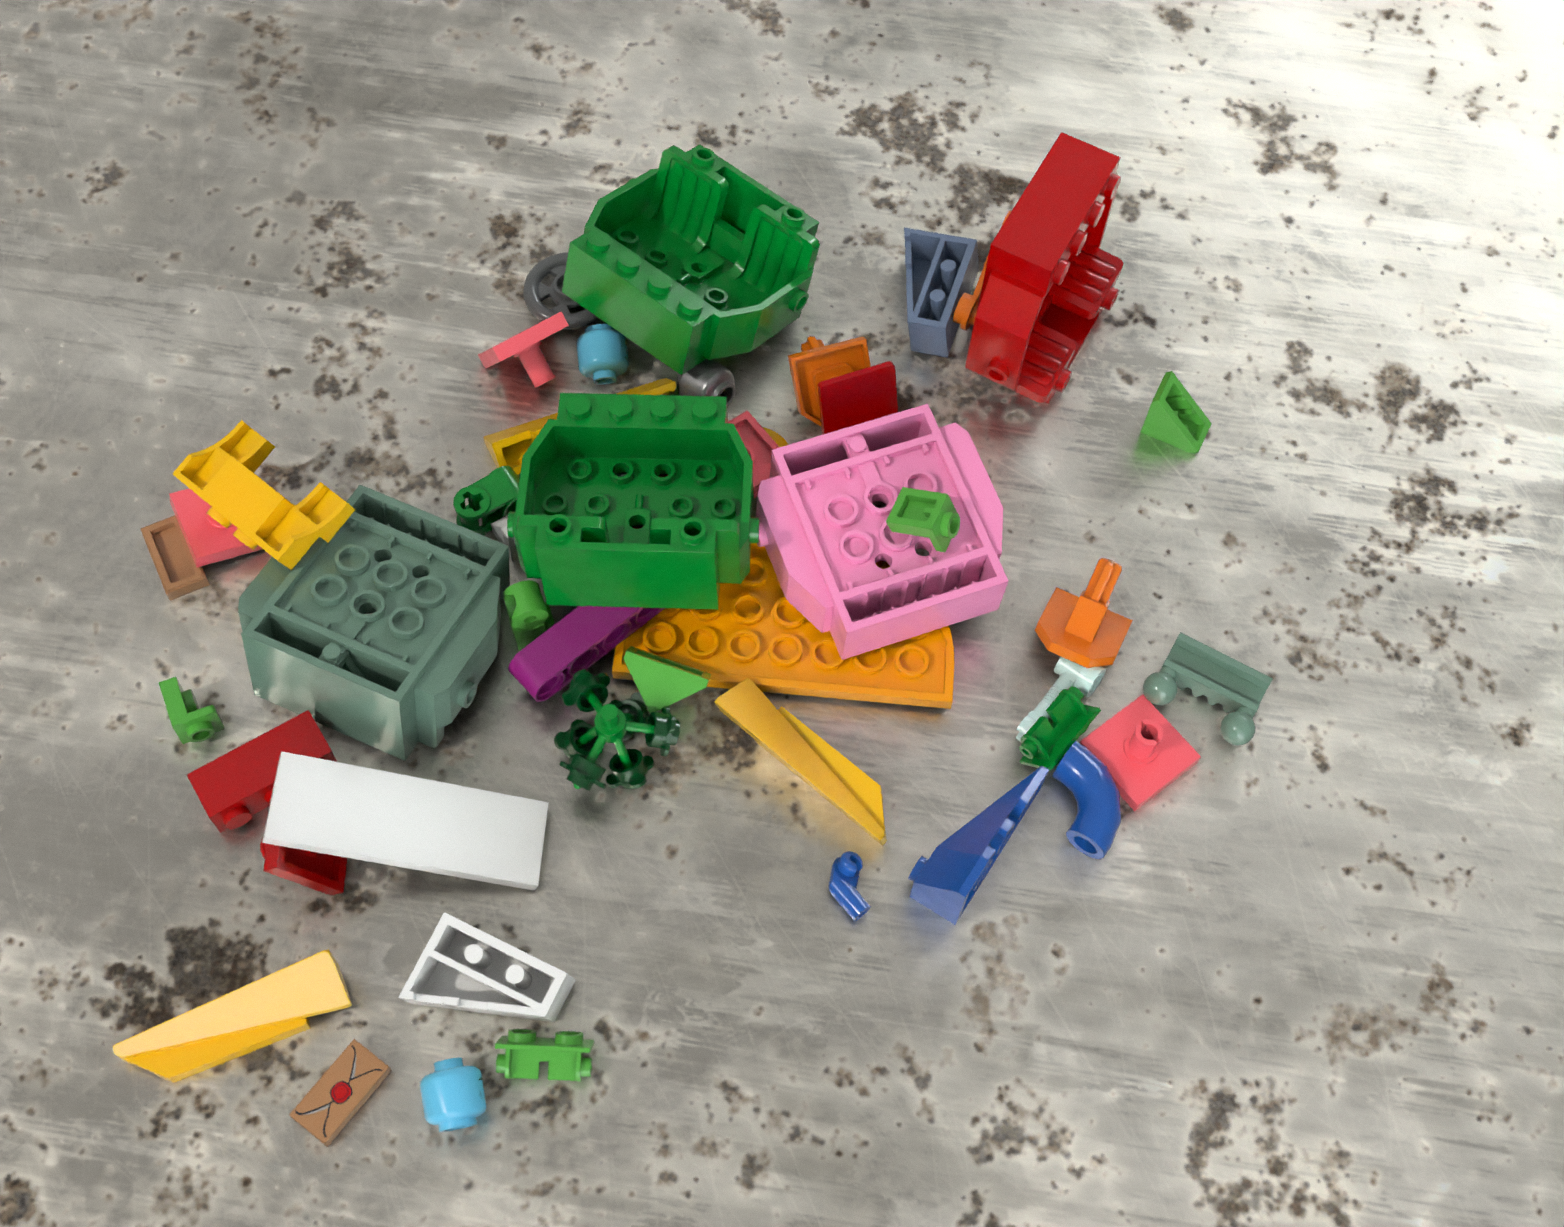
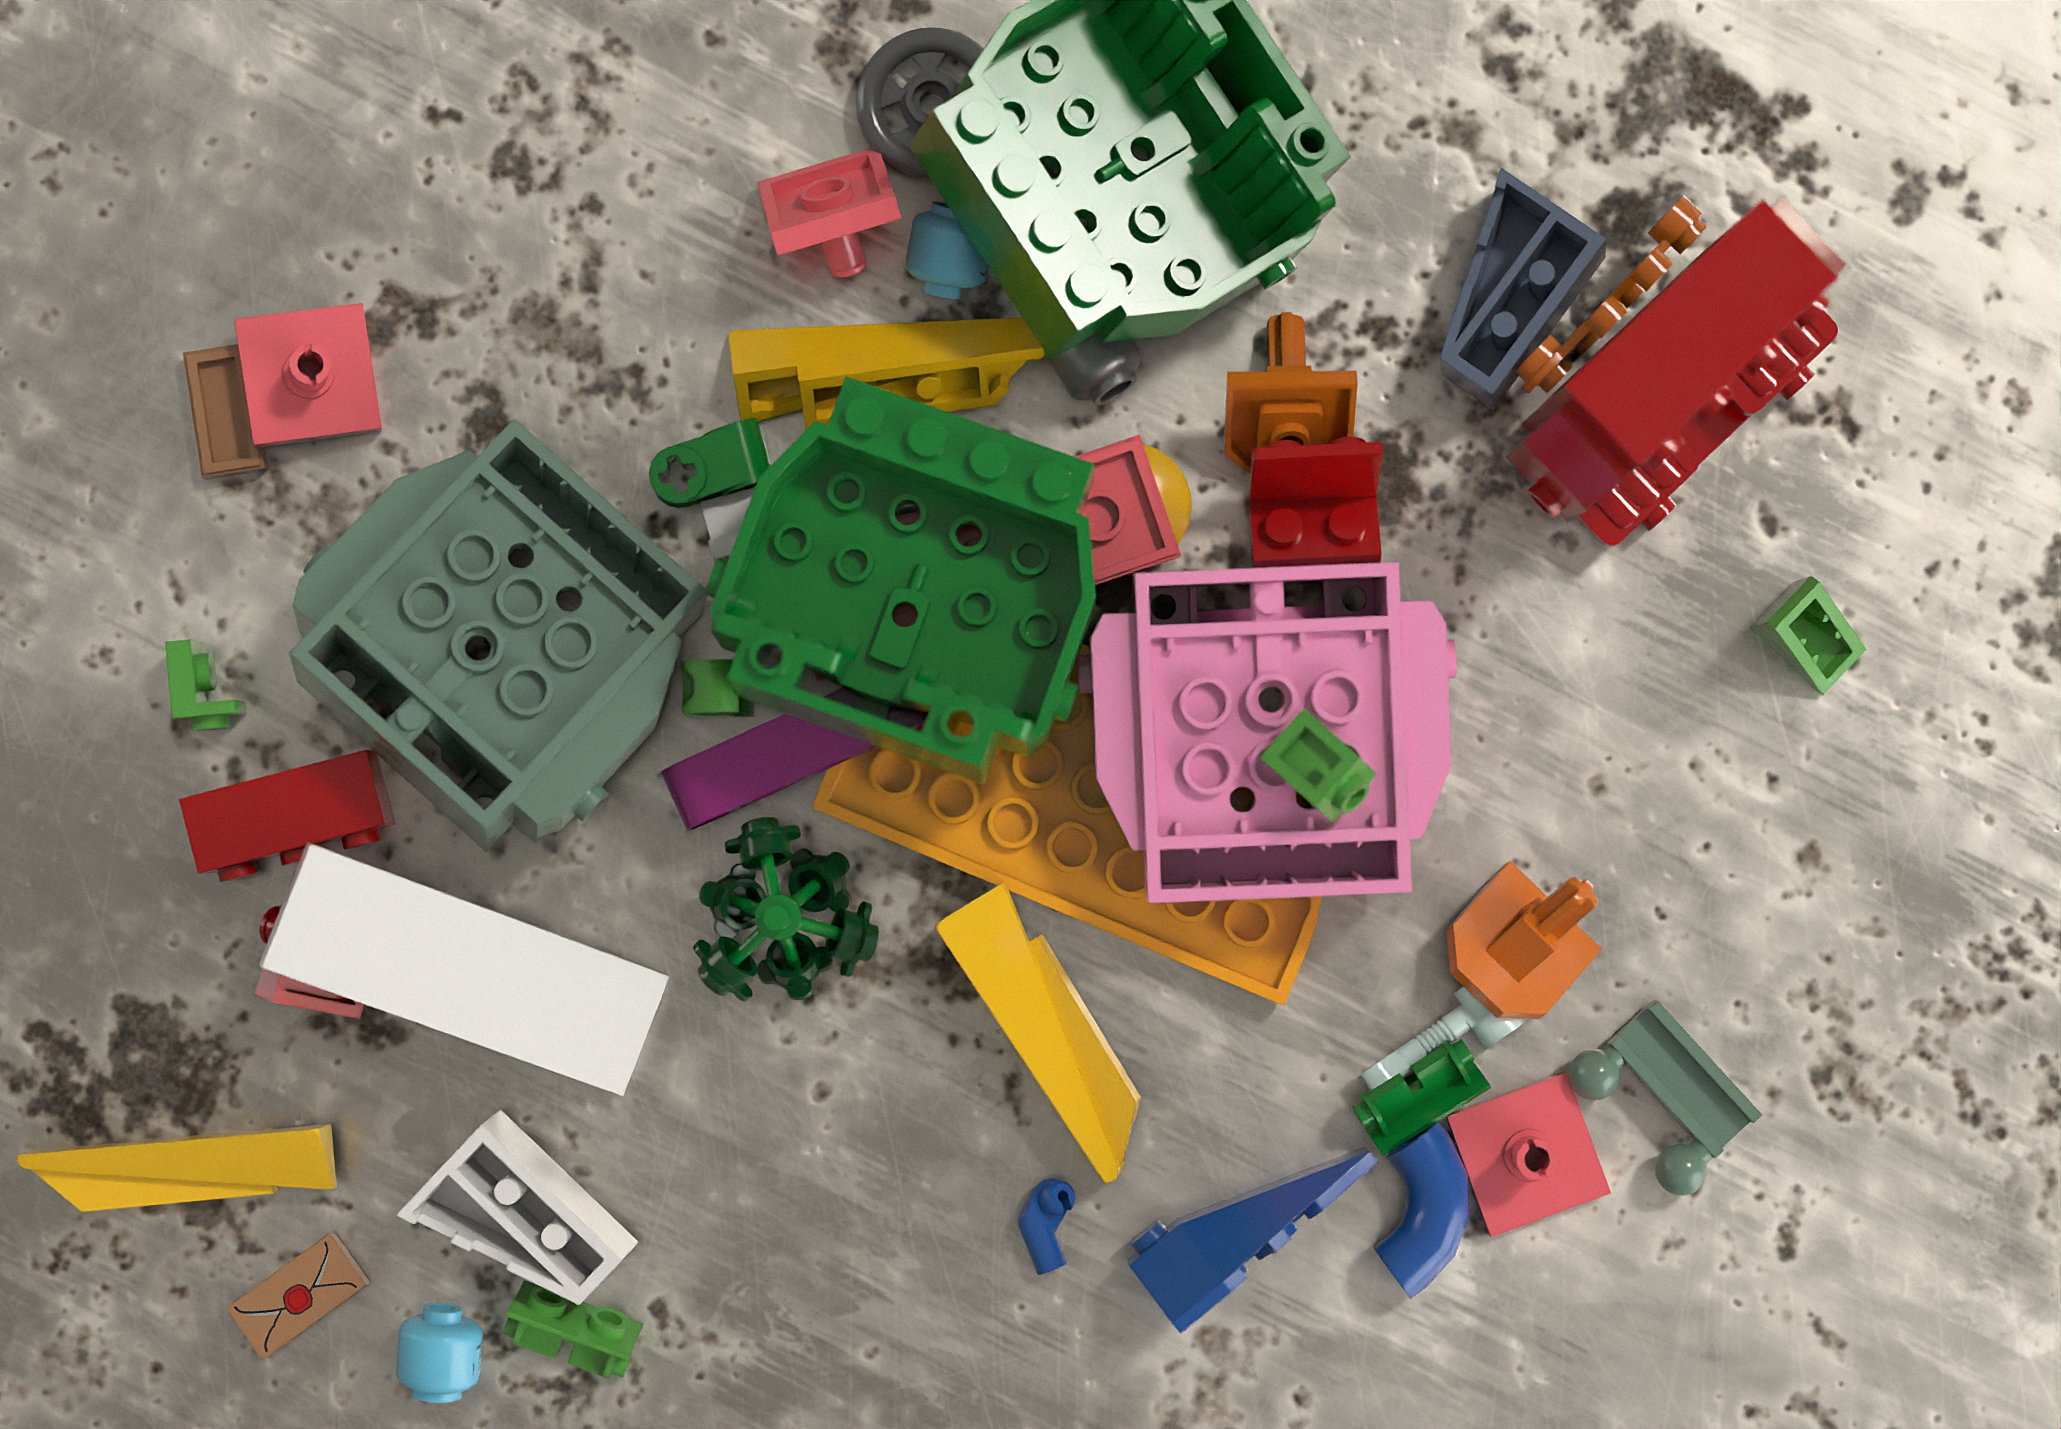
camera: 20 degrees right, 25 degrees up
yellow bracket [172,420,356,570] -> none
bright green slope [623,646,711,714] -> none

